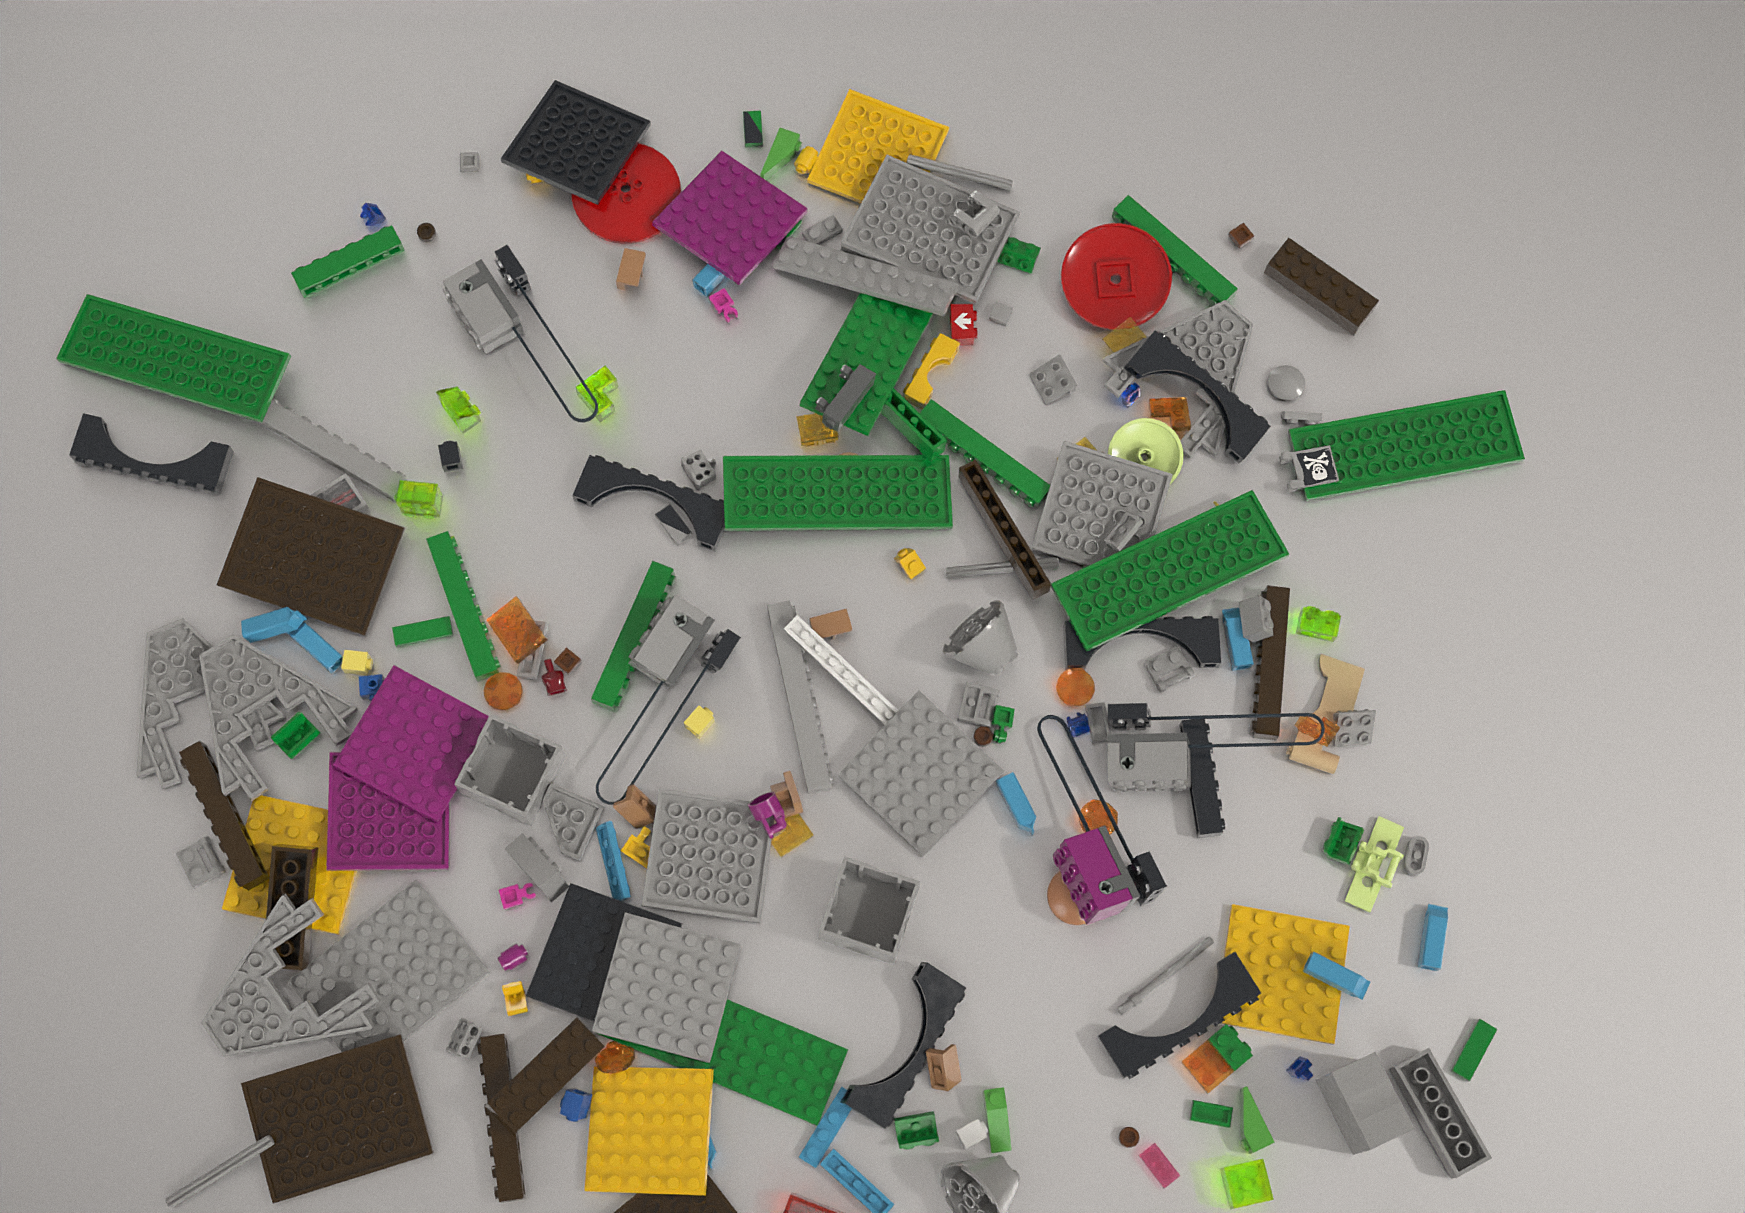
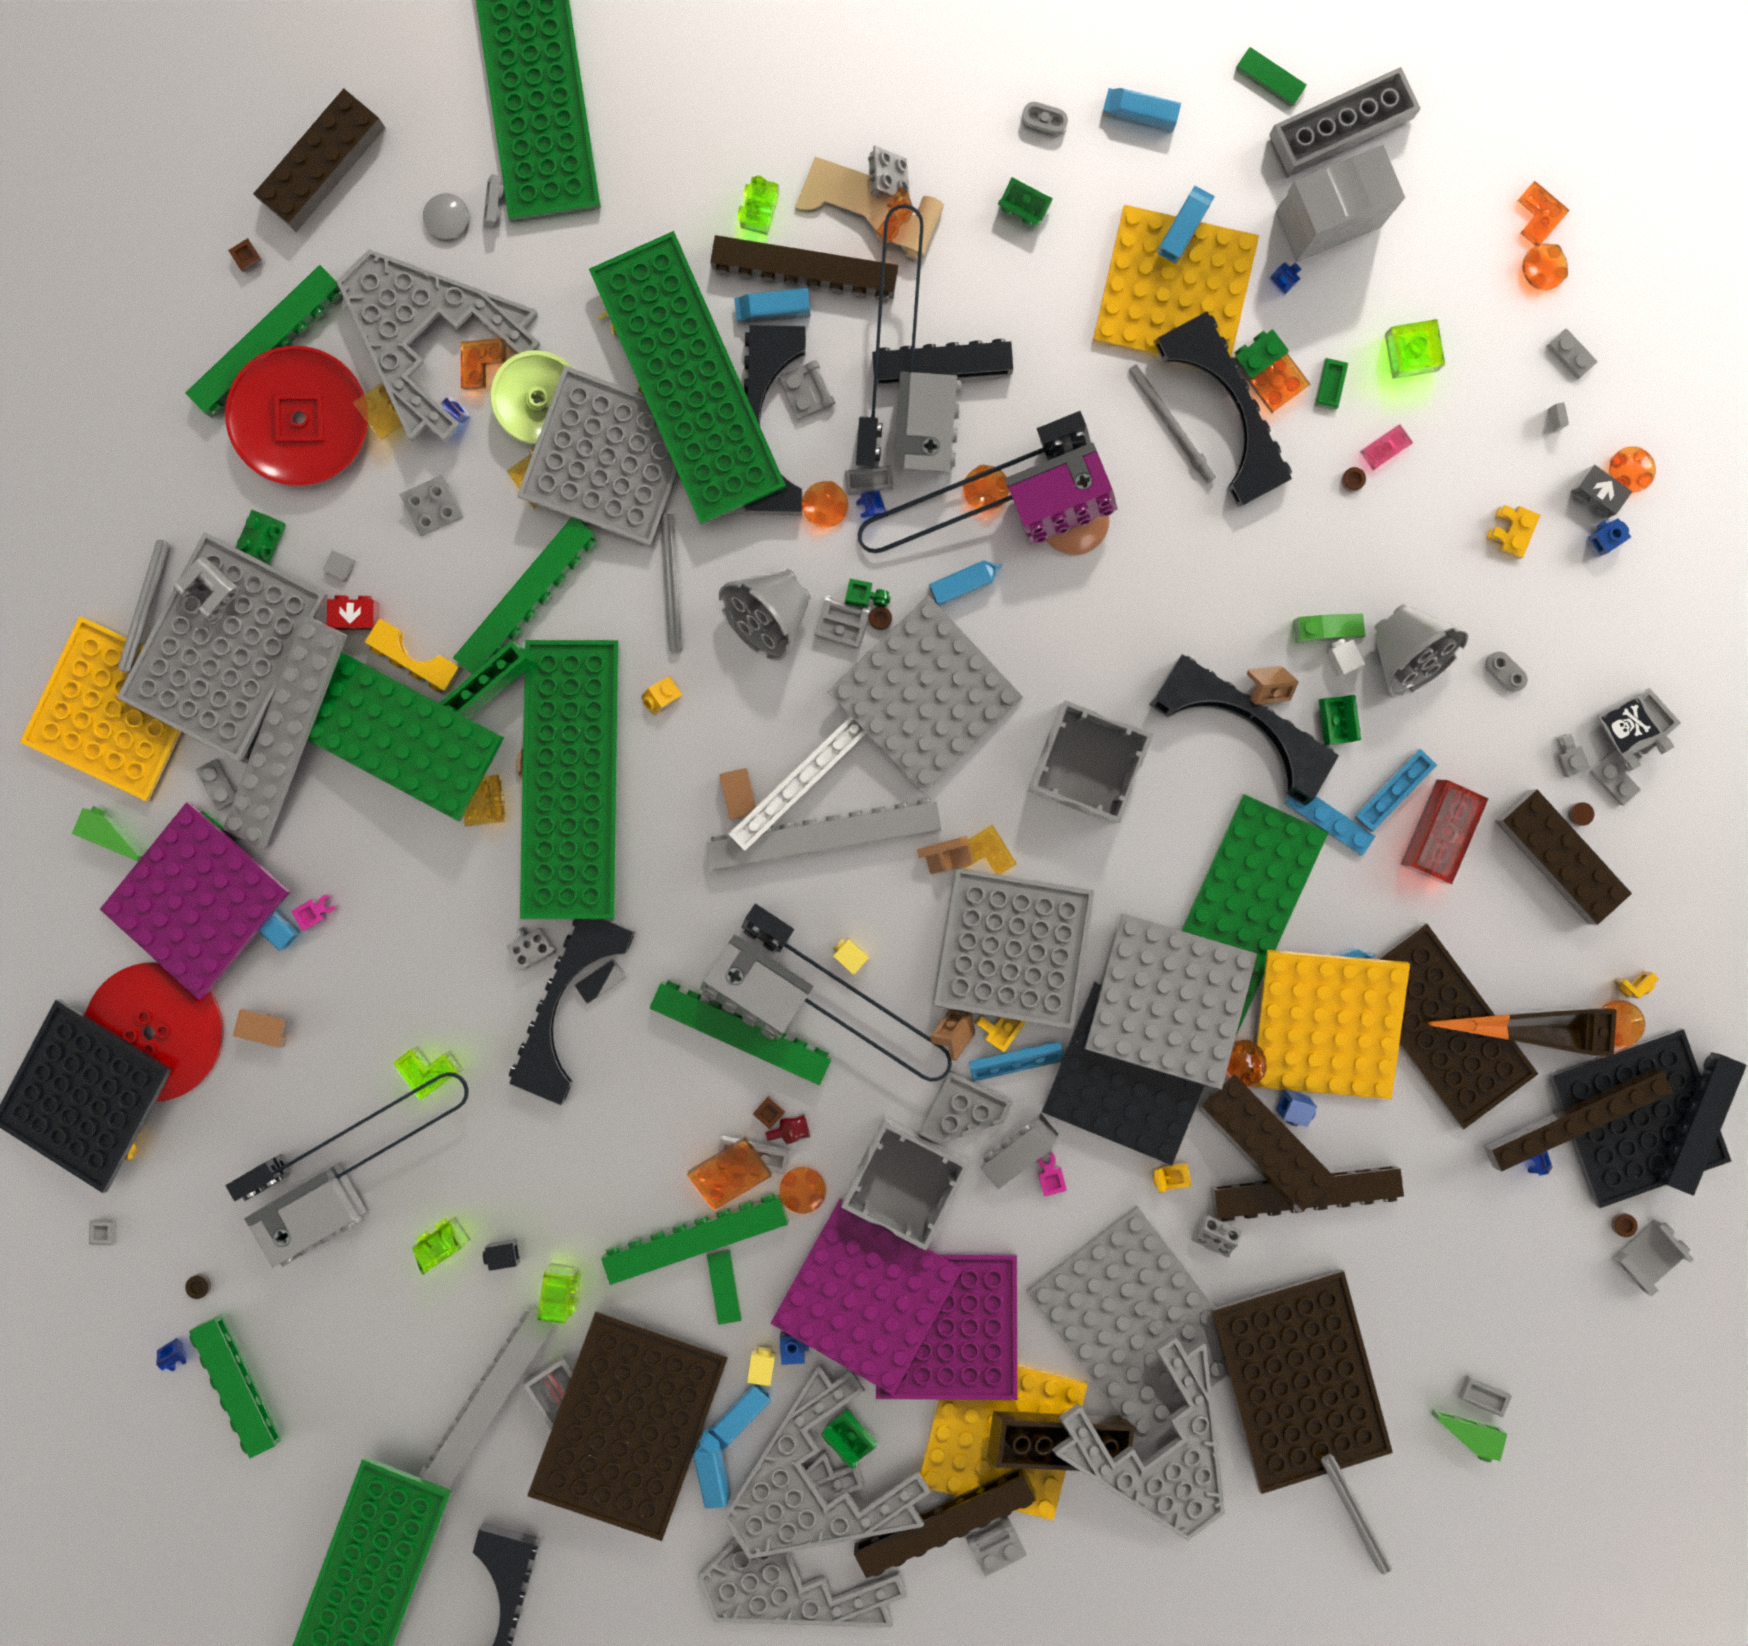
camera: 85 degrees left, 15 degrees up
magenta brick [497,943,528,971] -> none
black tile [743,110,763,147] -> none
magenta piece [748,792,787,839] -> none
yellow brick [794,146,818,174] -> none
dark grey brick [815,365,876,432] -> none
dark brown brick [958,460,1051,600] -> none
light grey plate [1104,511,1143,551] -> none
black arch [1124,330,1271,463] -> none
light grey brick [1239,595,1274,643] -> none
bright green slope [1240,1086,1275,1154] -> none
flag [1279,445,1339,492] -> none
yellowish green piece [1345,816,1404,913] -> none

